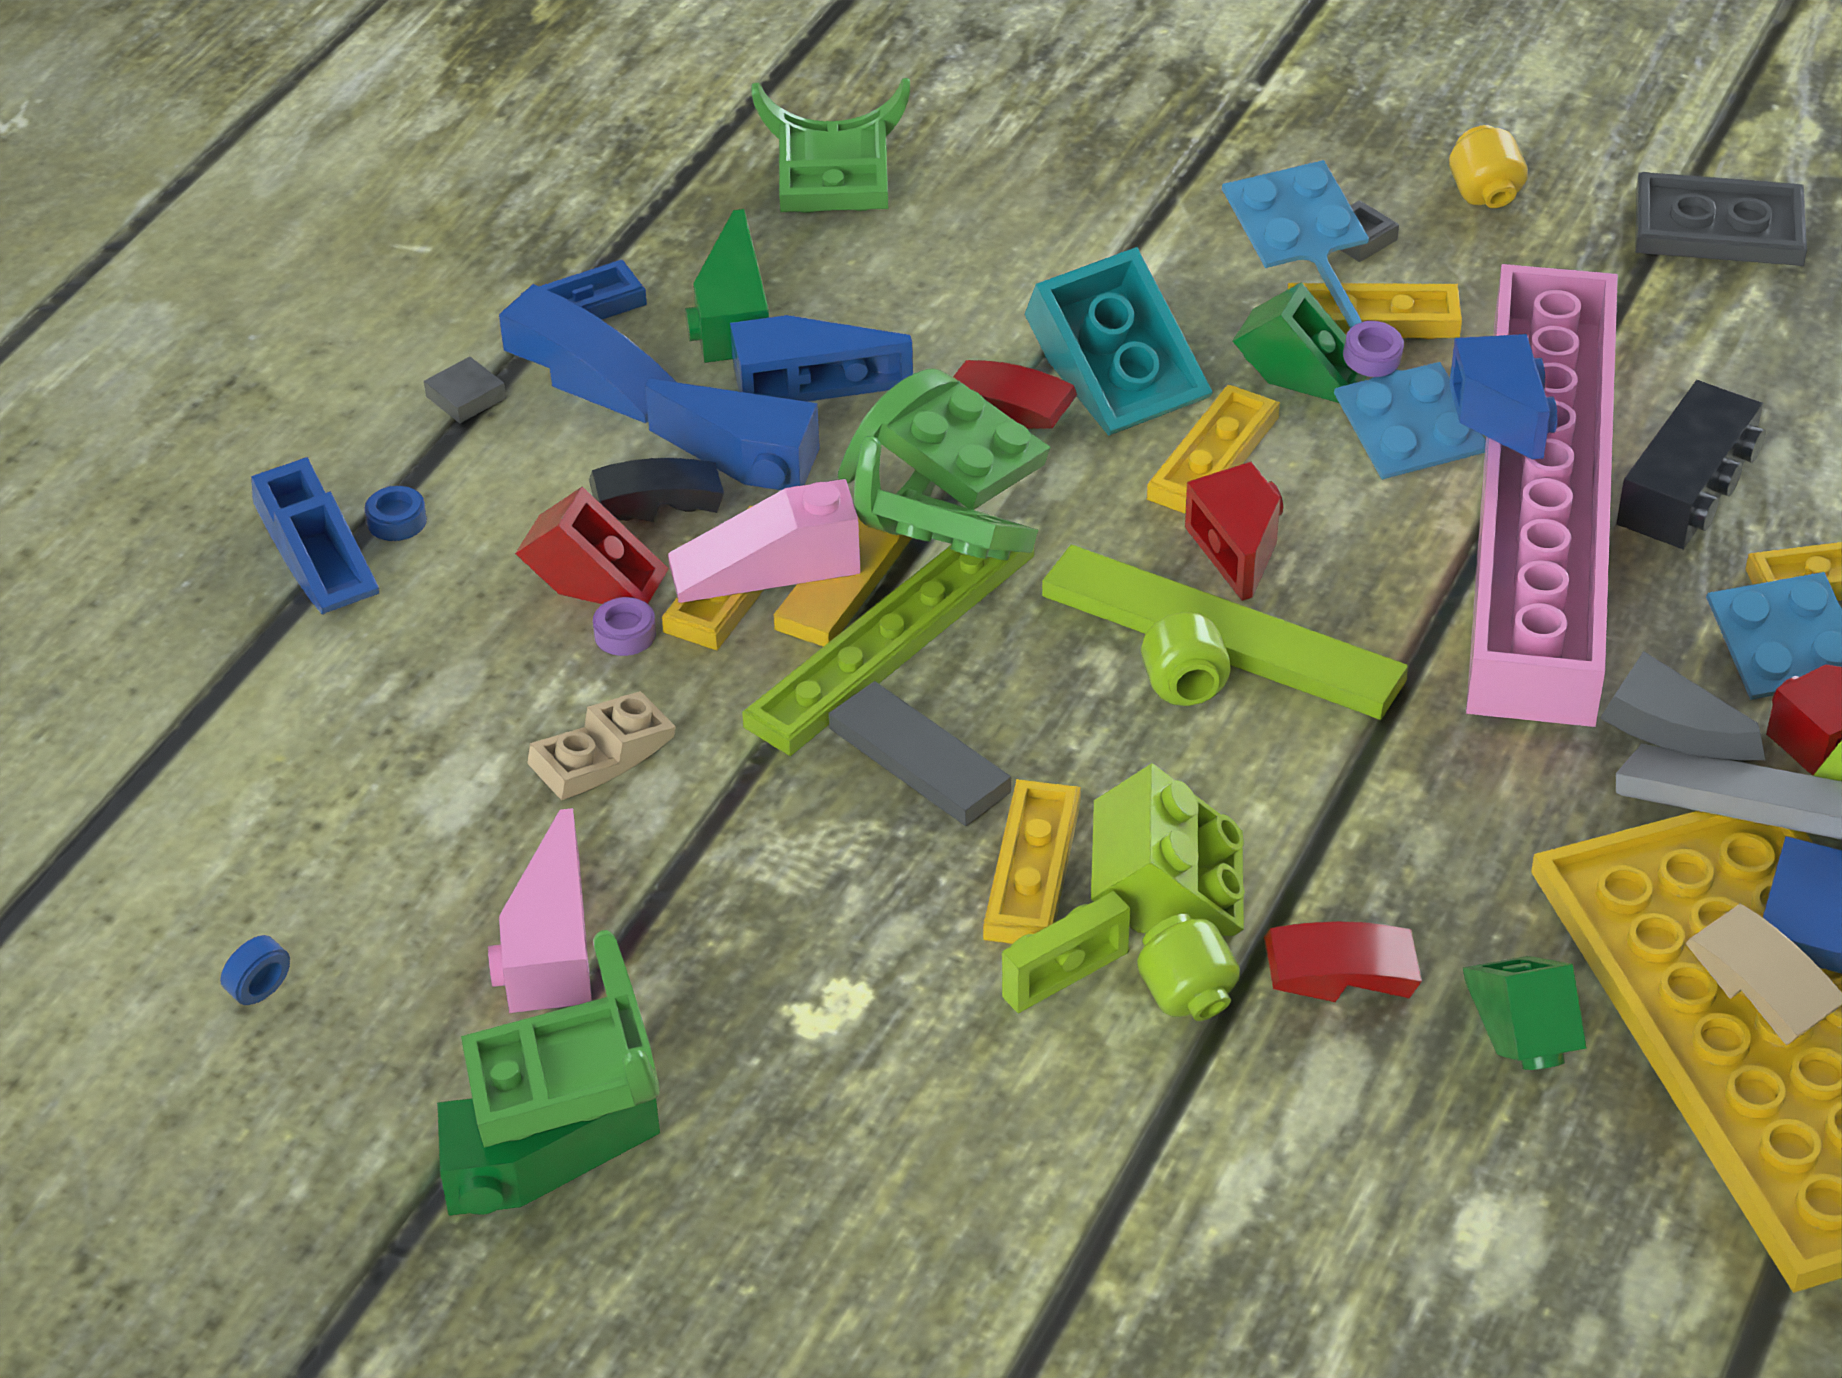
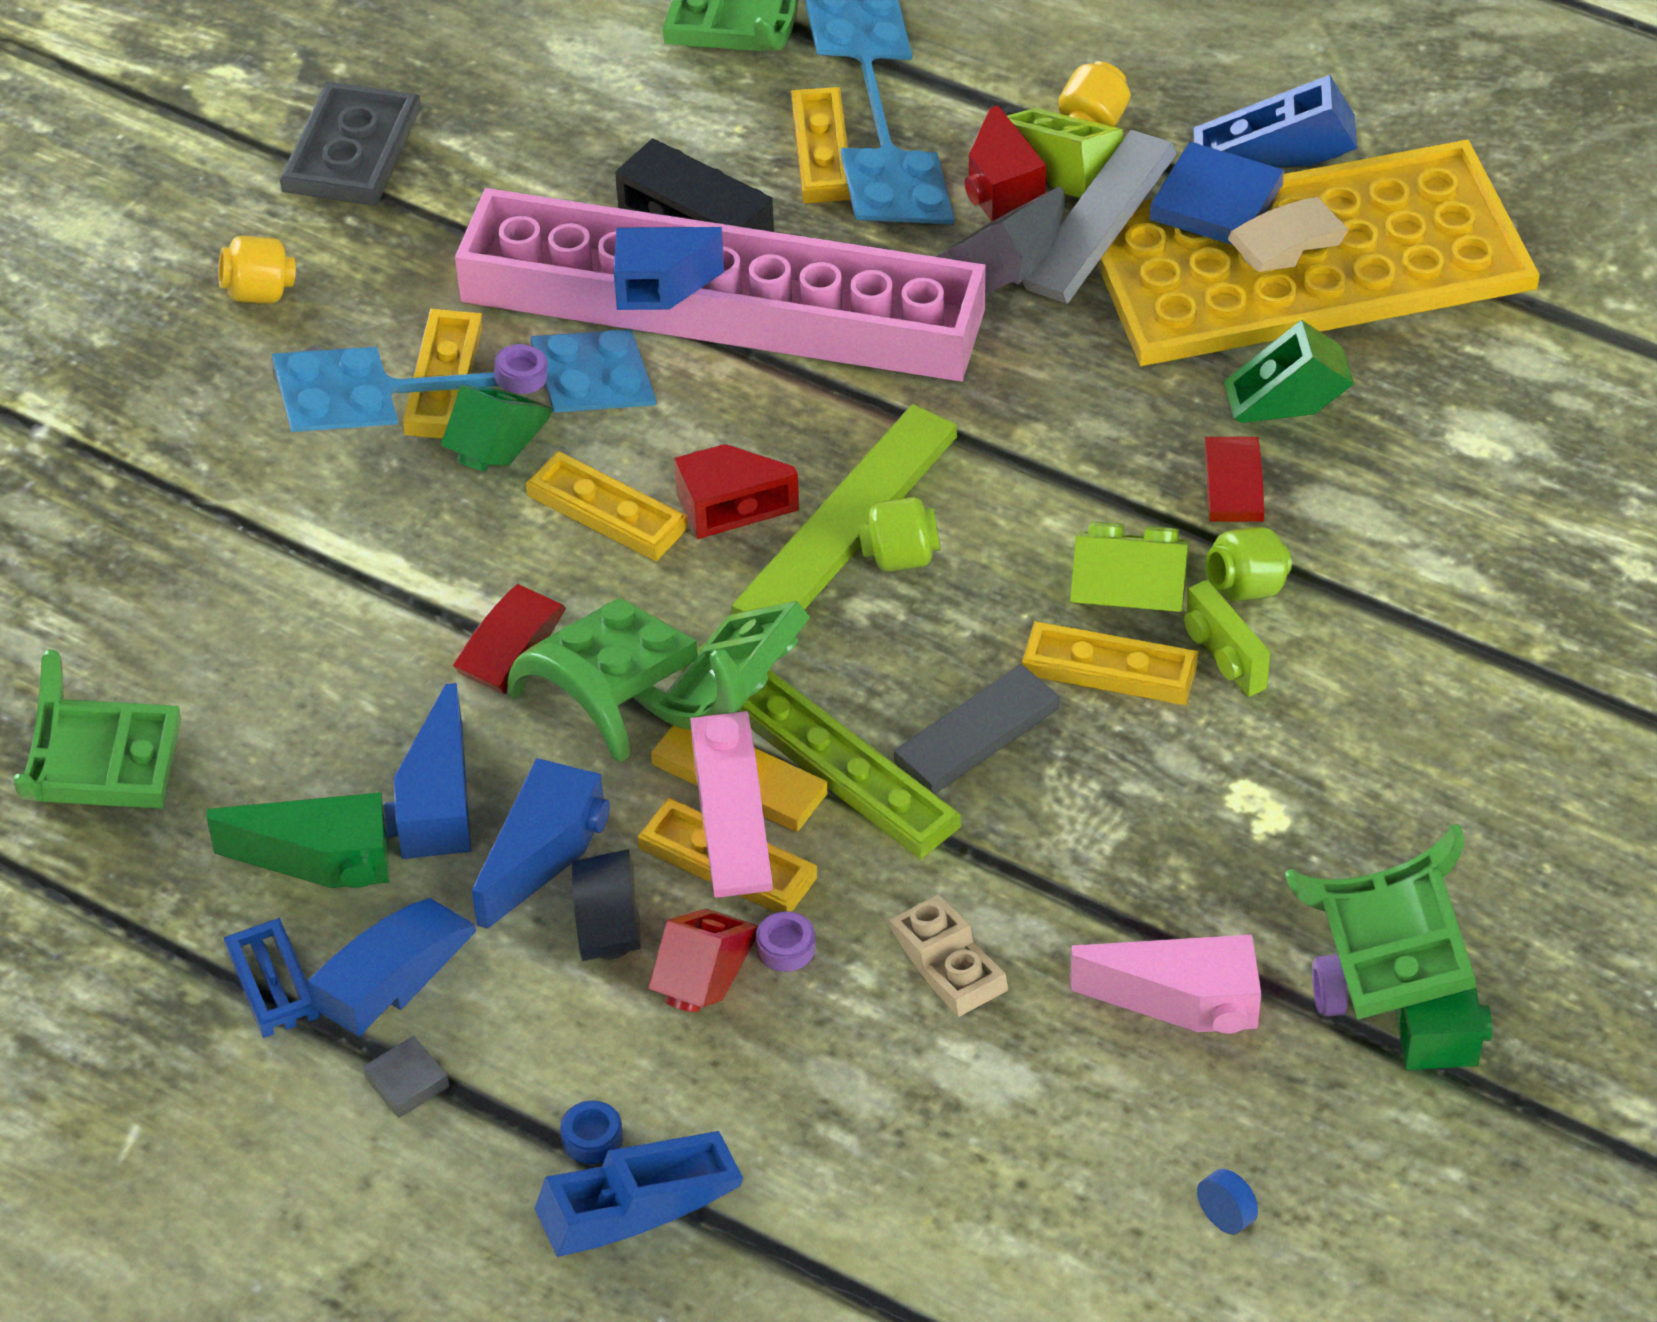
camera: 85 degrees left, 5 degrees up
teal slope [1024,247,1213,436] -> none

